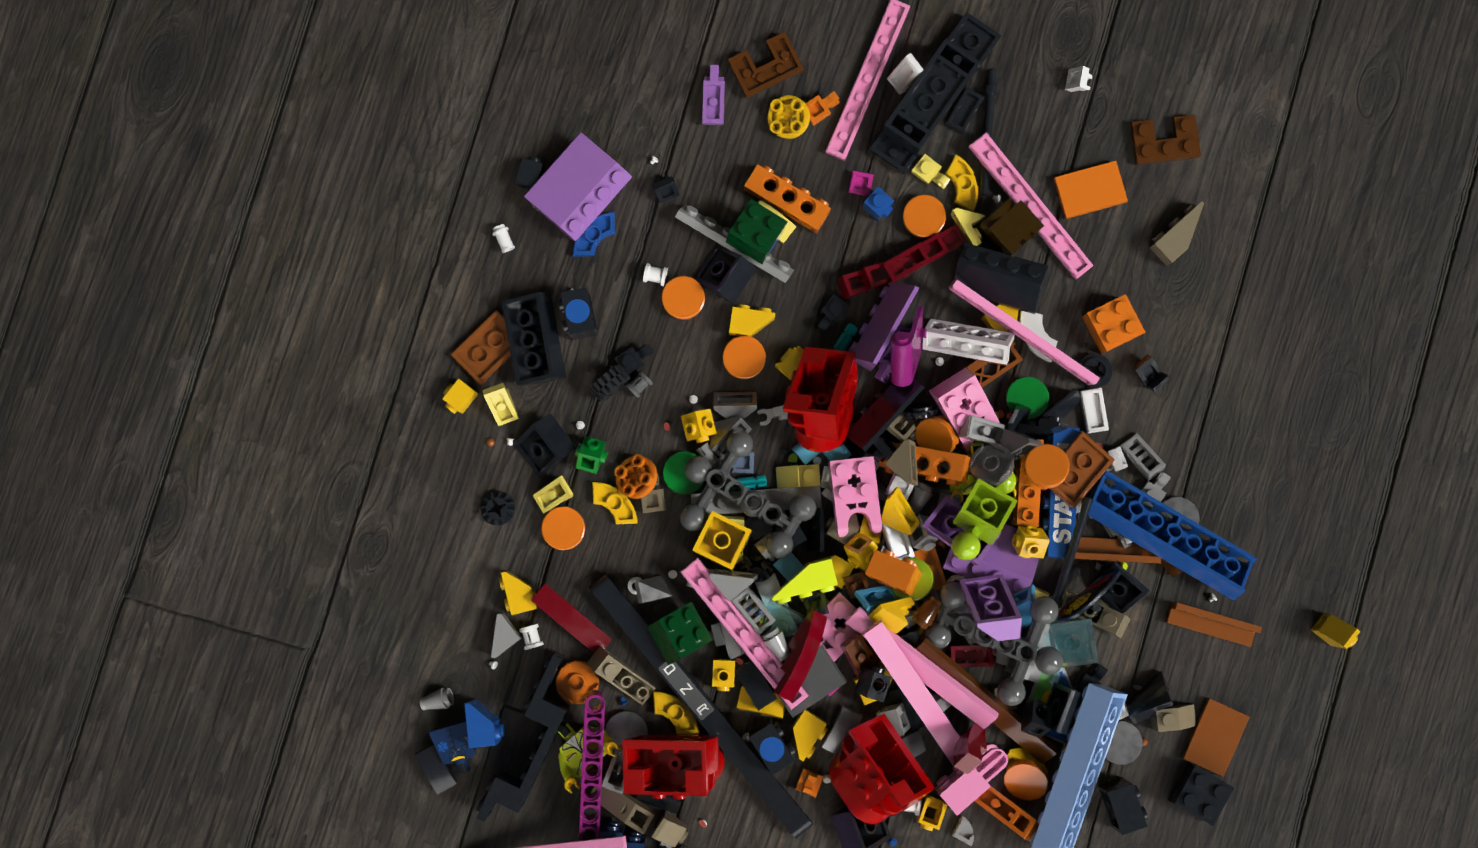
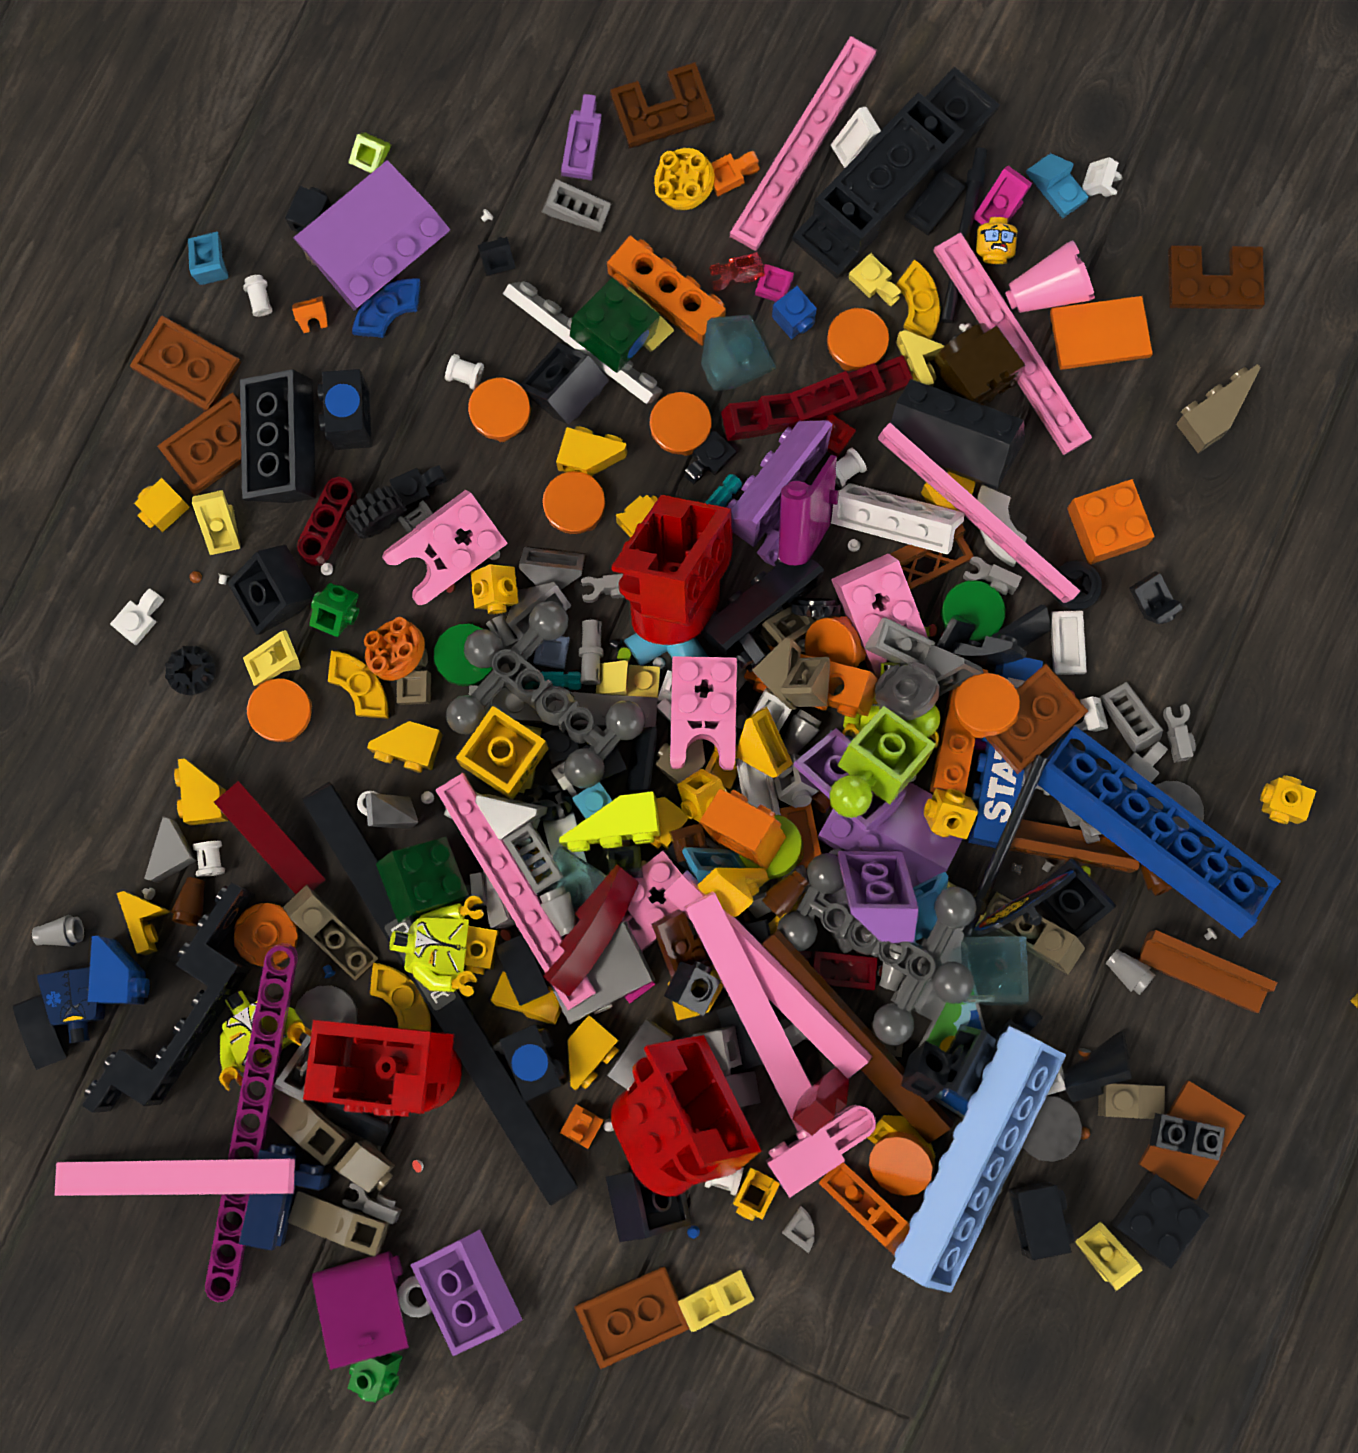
camera: 10 degrees right, 5 degrees down
none -> white plate [110,588,164,646]
none -> yellow slope [117,891,170,955]
none -> dark orange tile [130,316,242,411]
none -> reddish brown cone [171,877,205,927]
none -> dark azure slope [188,232,229,285]
none -> orange tile [292,296,328,333]
none -> dark red beam [297,477,357,566]
none -> lime slope [349,133,391,173]
none -> yellow slope [367,721,443,773]
none -> bright pink brick [382,490,508,605]
none -> neon yellow torso [389,896,484,996]
none -> light grey slope [542,179,611,232]
none -> light grey pin [579,620,604,685]
none -> orange tile [650,392,711,456]
none -> clear light blue slope [701,315,776,391]
none -> clear red plate [709,252,765,291]
none -> dark tan slope [780,657,830,707]
none -> red tile [826,415,856,458]
none -> white bush [835,448,867,488]
none -> light grey plate [963,557,1022,595]
none -> dark pink slope [974,166,1033,225]
none -> yellow head [976,217,1017,264]
none -> bright pink cone [1005,240,1095,313]
none -> dark azure slope [1026,153,1089,218]
none -> light yellow slope [1075,1221,1142,1291]
none -> light grey cone [1106,949,1156,995]
none -> black slope [1149,1113,1225,1161]
none -> light grey plate [1163,704,1196,763]
none -> yellow brick [1260,775,1316,824]

